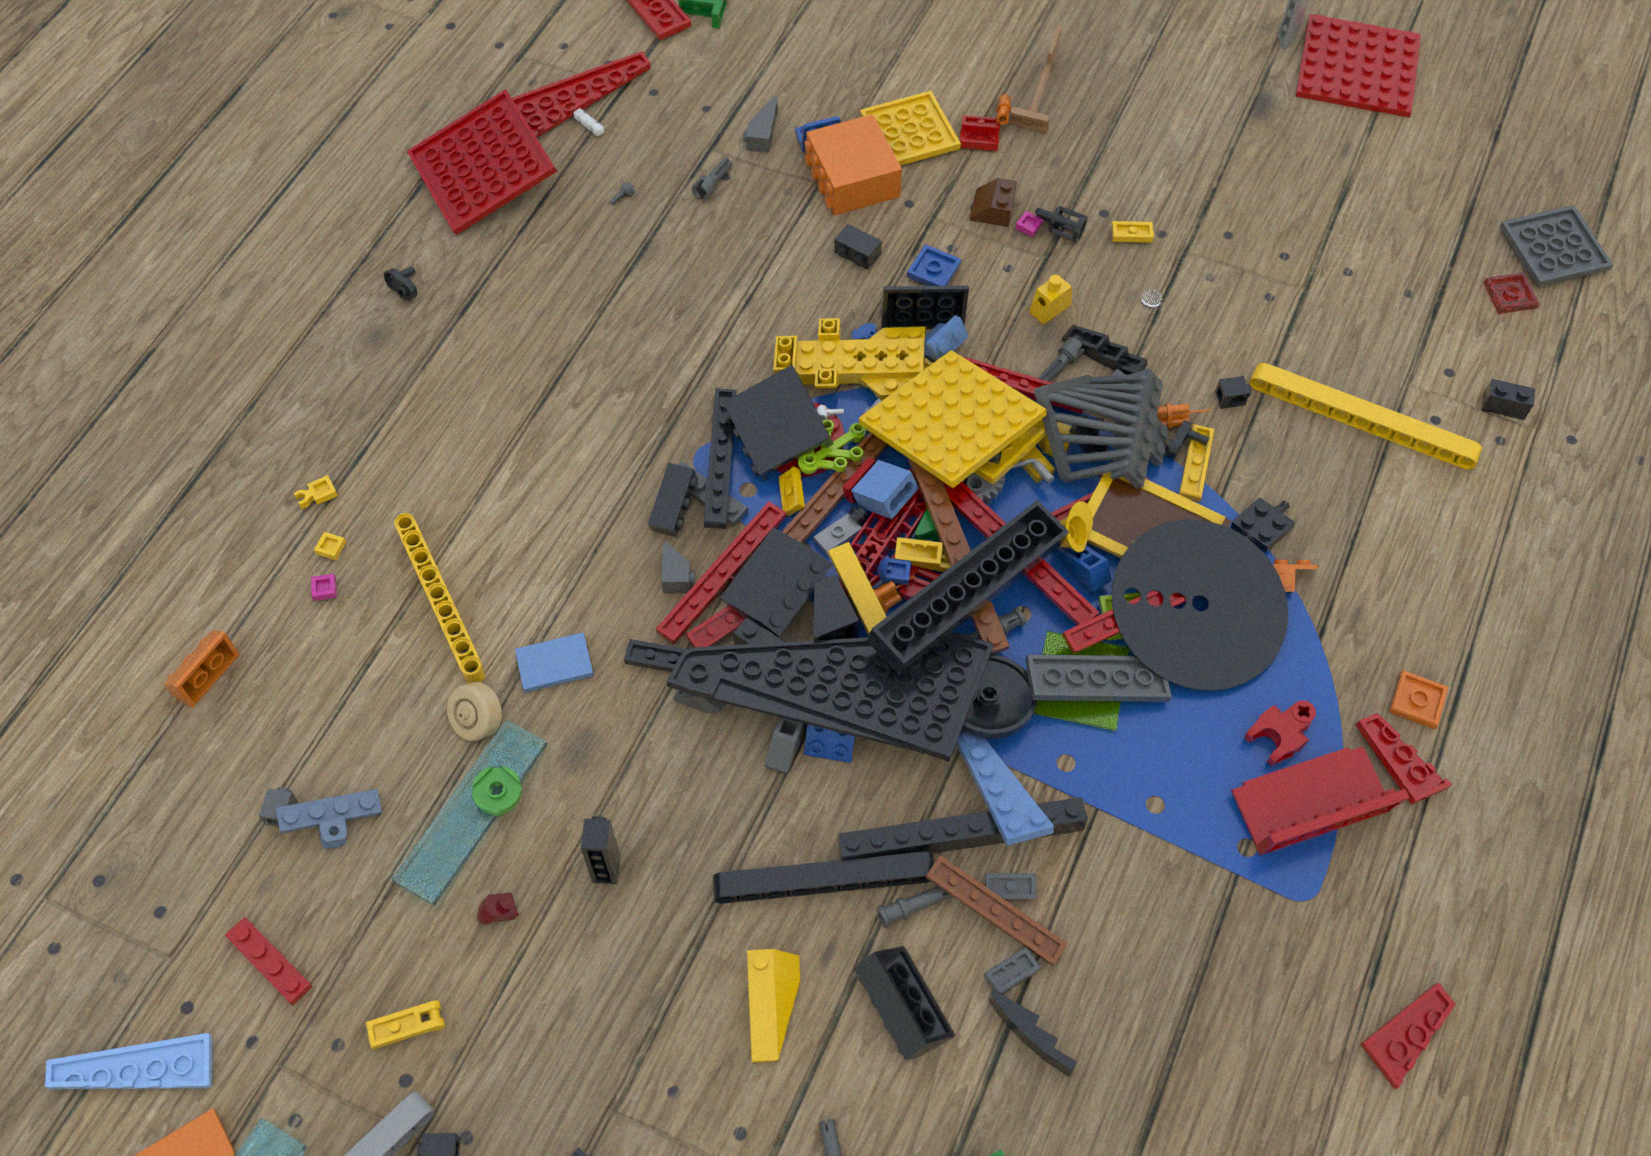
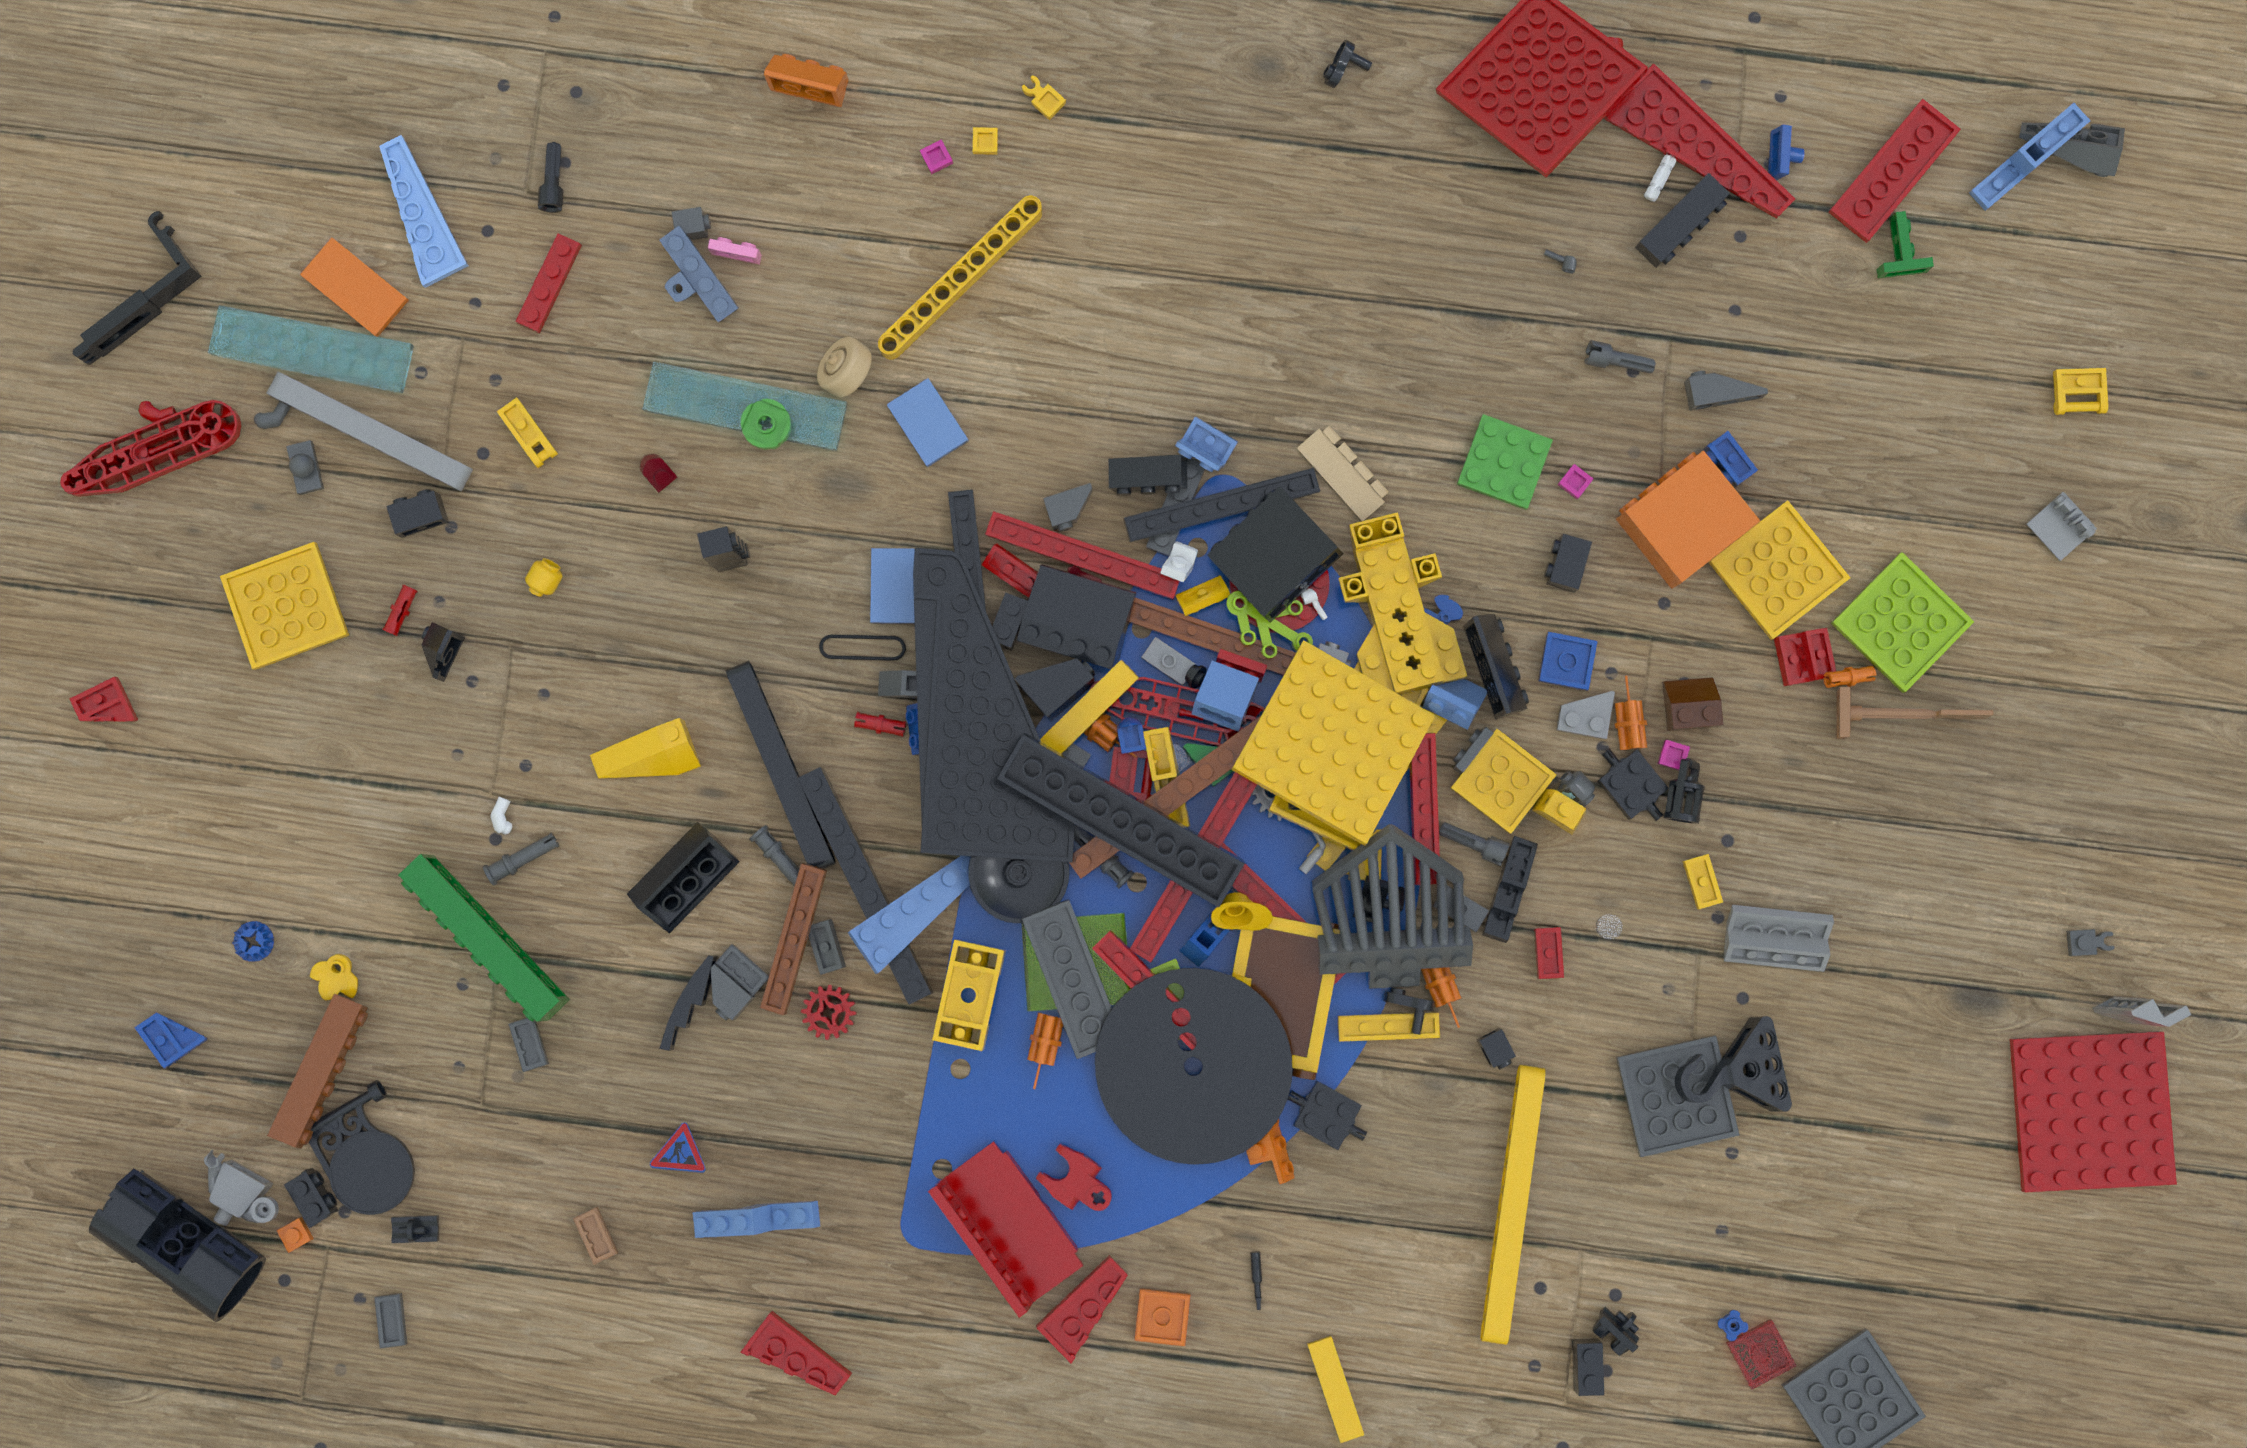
camera: 75 degrees right, 25 degrees up
none -> yellow head [525,558,563,597]
none -> black piece [538,142,564,213]
none -> piece [650,1122,706,1173]
none -> medium blue bracket [693,1201,820,1238]
none -> bright pink plate [708,237,762,265]
none -> dark grey slope [711,964,755,1021]
none -> red gear [801,985,857,1040]
none -> black piece [819,634,906,661]
none -> red pin [854,711,907,737]
none -> medium blue tile [870,548,914,624]
none -> yellow plate [932,940,1006,1051]
none -> orange piece [1027,1013,1063,1089]
none -> white bracket [1161,541,1198,582]
none -> medium blue bracket [1175,417,1238,472]
none -> black piece [1250,1251,1262,1310]
none -> tan windscreen [1297,426,1389,521]
none -> yellow tile [1307,1336,1364,1443]
none -> yellow plate [1450,729,1557,834]
none -> dark grey plate [1453,727,1493,774]
none -> bright green plate [1456,414,1553,510]
none -> red plate [1534,927,1564,979]
none -> light grey wing [1556,691,1615,740]
none -> dark pink plate [1557,464,1593,499]
none -> dark grey head [1557,771,1595,807]
none -> black hips [1593,1306,1639,1356]
none -> black plate [1597,748,1669,821]
none -> orange piece [1614,675,1647,751]
none -> dark grey plate [1616,1035,1740,1157]
none -> black brick [1635,173,1730,268]
none -> black piece [1675,1016,1792,1112]
none -> blue plate [1718,1310,1748,1341]
none -> light grey slope [1723,905,1834,972]
none -> blue tile [1768,124,1805,180]
none -> lime plate [1831,552,1974,693]
none -> dark grey plate [2066,929,2115,956]

